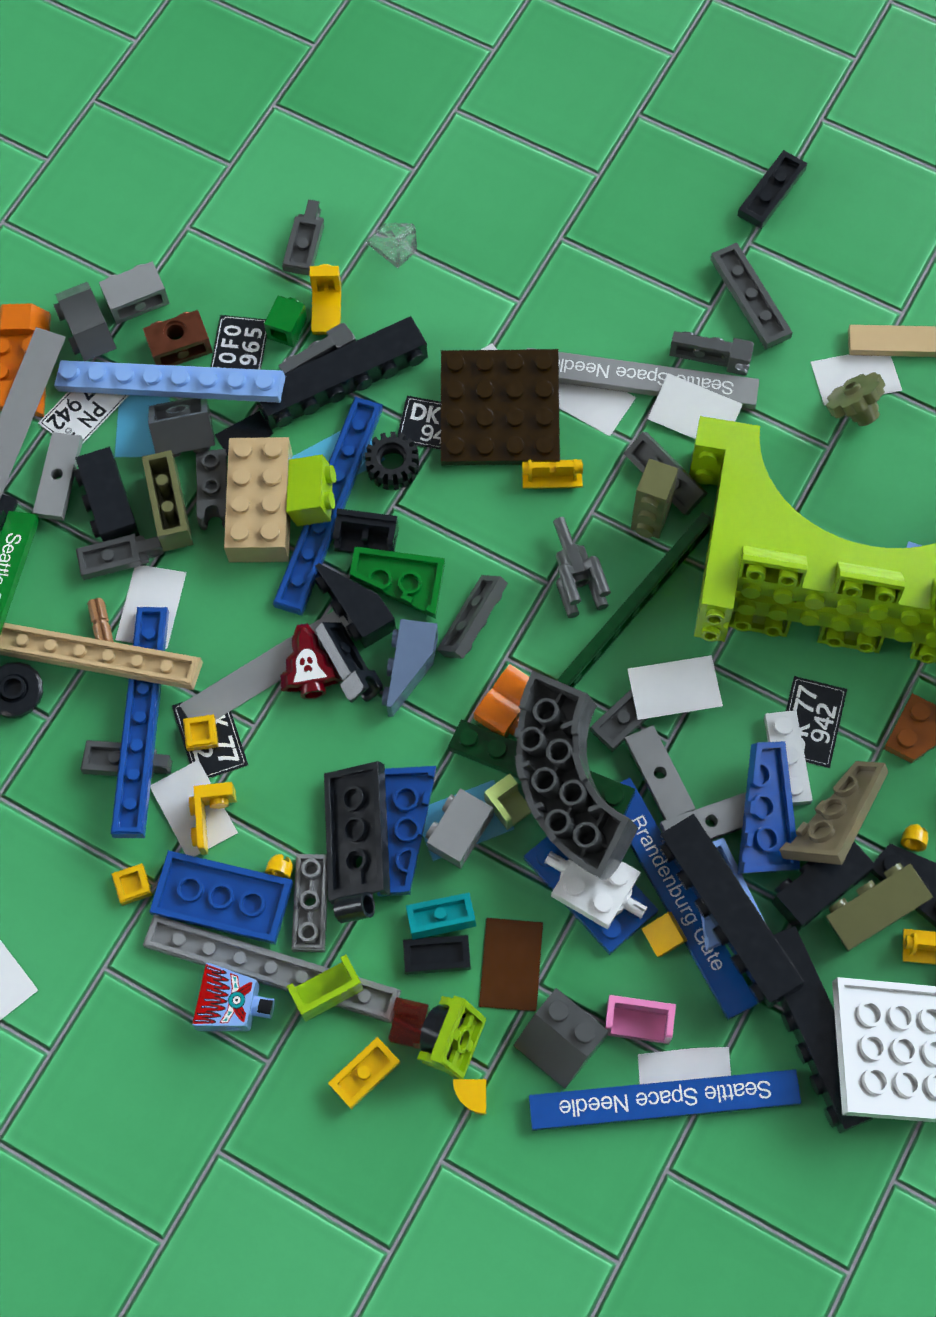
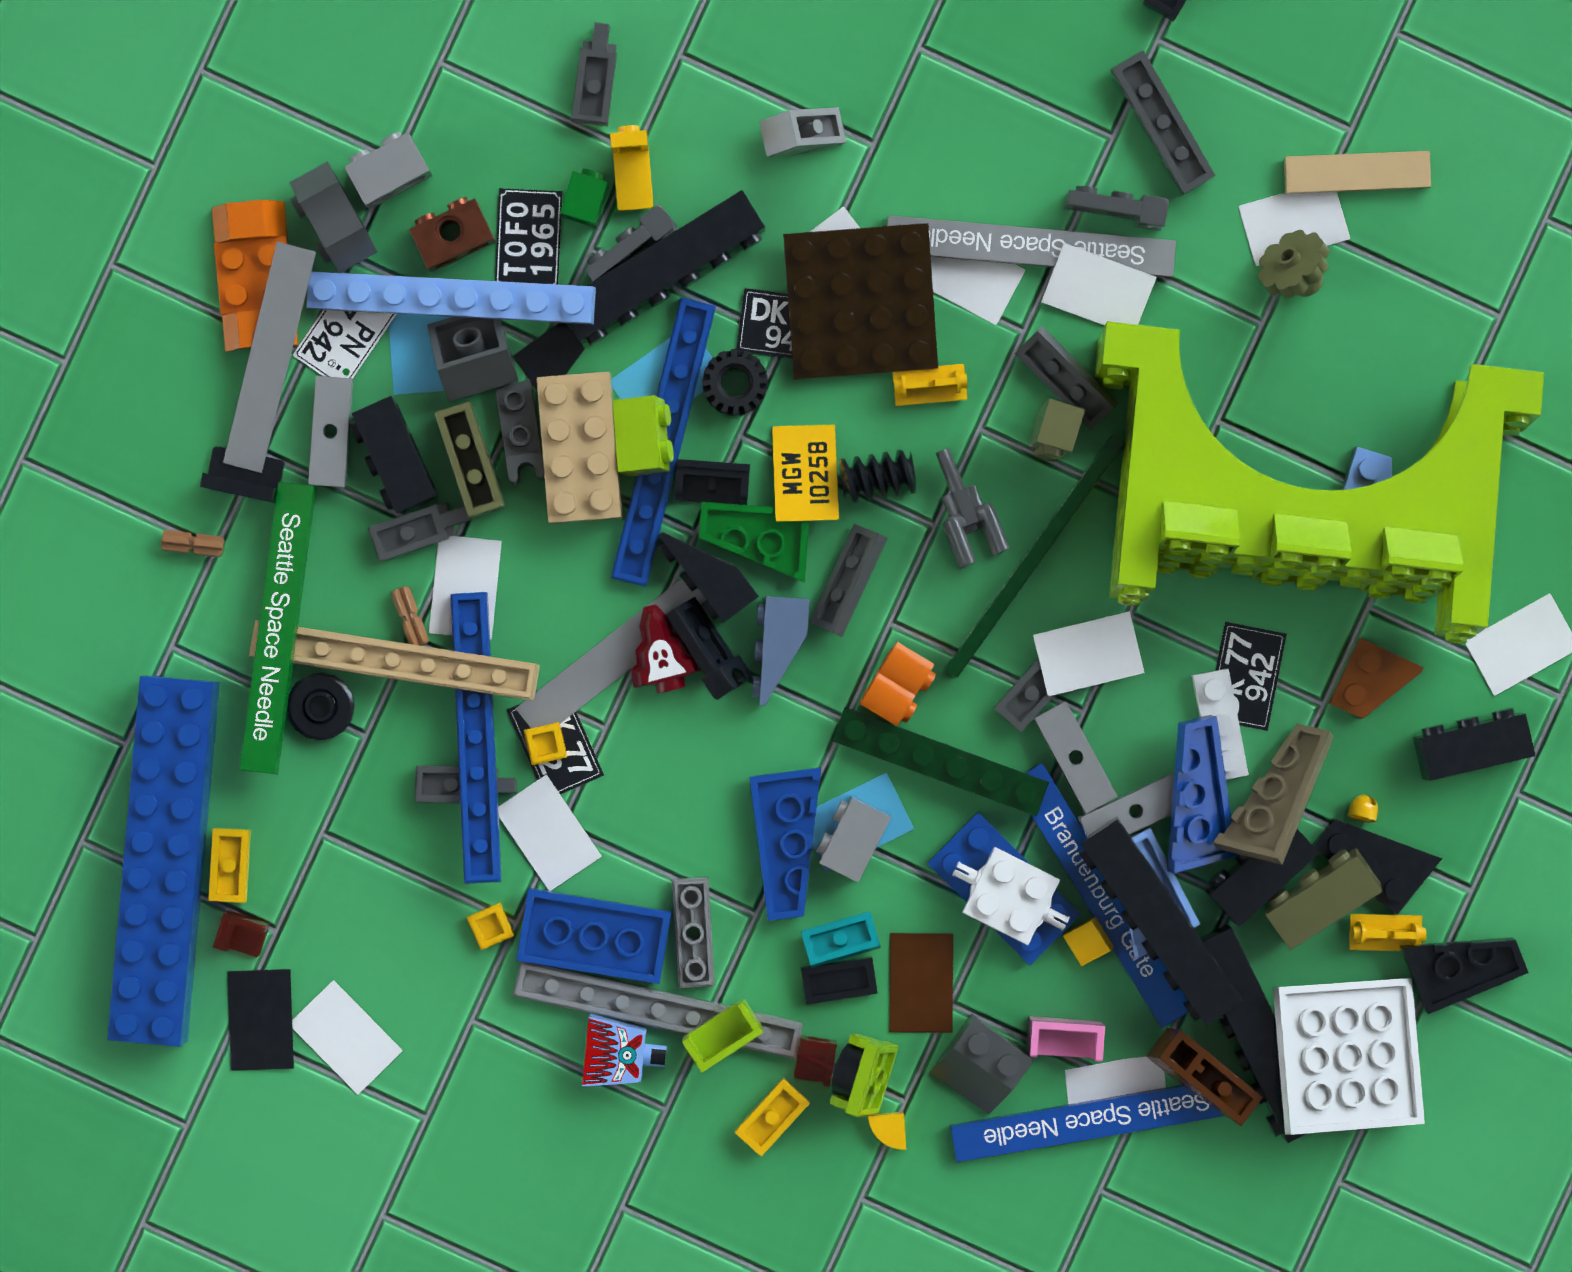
camera: 15 degrees left, 20 degrees up
yellow bracket [189,782,237,855] -> none
yellow hinge [265,854,293,879] -> none
black hinge [324,761,390,923] -> none
clear slope [366,223,417,268] -> none
yellowish green panel [484,774,531,830] -> none
dark grey brick [515,671,638,880] -> none
none -> light grey slope [759,107,846,157]
none -> yellow sticker [772,425,839,522]
none -> black piece [839,449,916,503]
none -> reddish brown slope [1146,1028,1263,1126]

